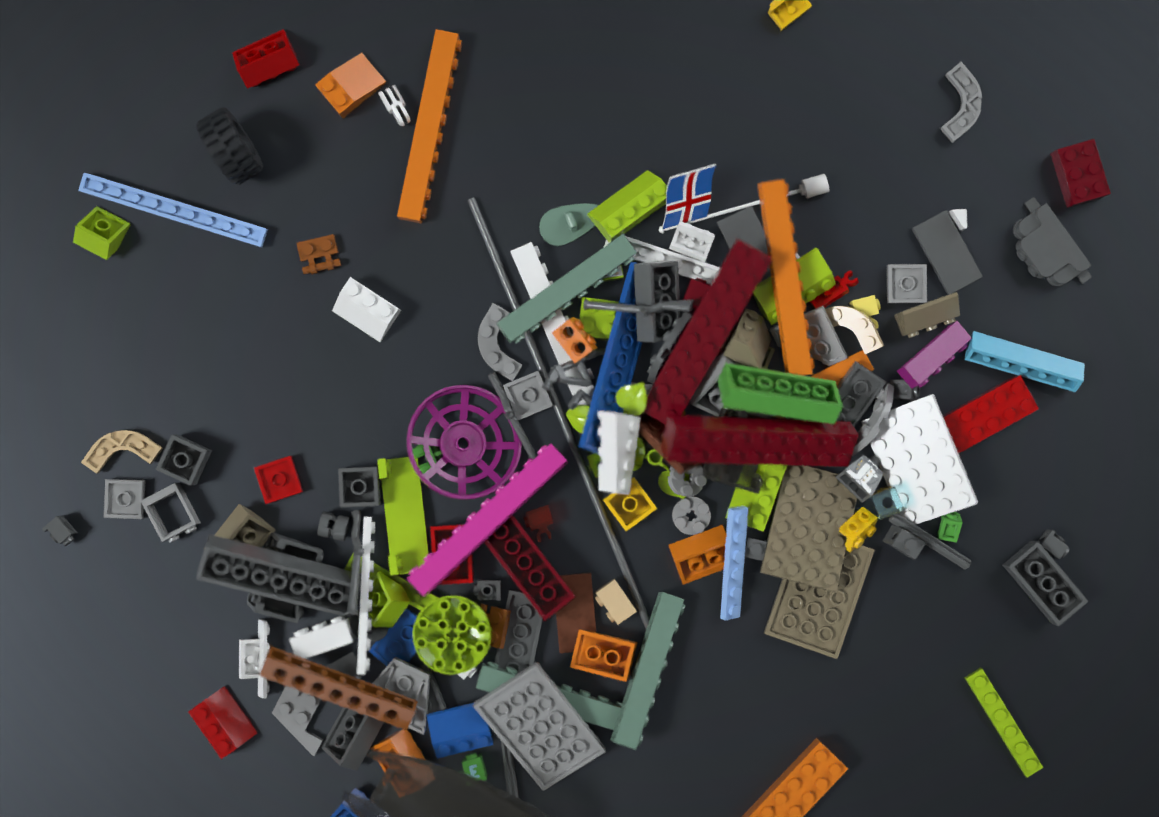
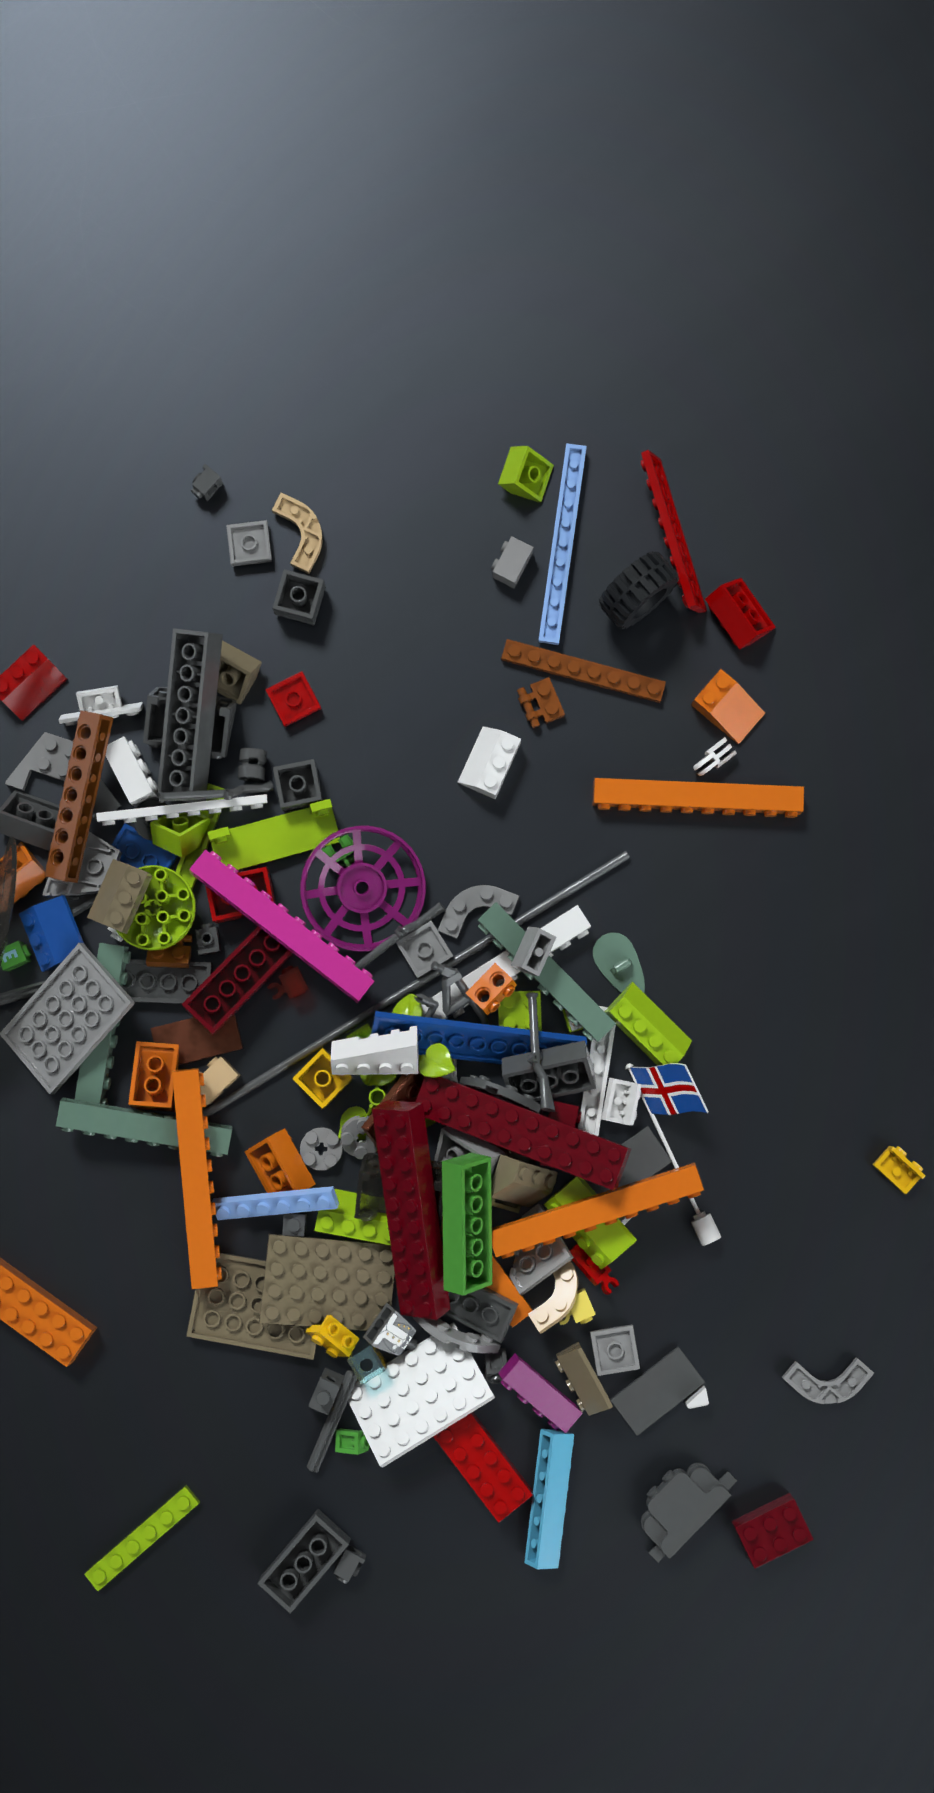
camera: 80 degrees right, 5 degrees down
light grey window [141,482,201,543] -> none
none -> dark tan slope [87,859,153,934]
none -> orange brick [172,1068,222,1289]
none -> light grey brick [491,536,534,588]
none -> dark orange plate [501,639,666,703]
none -> light grey brick [511,927,557,976]
none -> red plate [641,450,707,613]

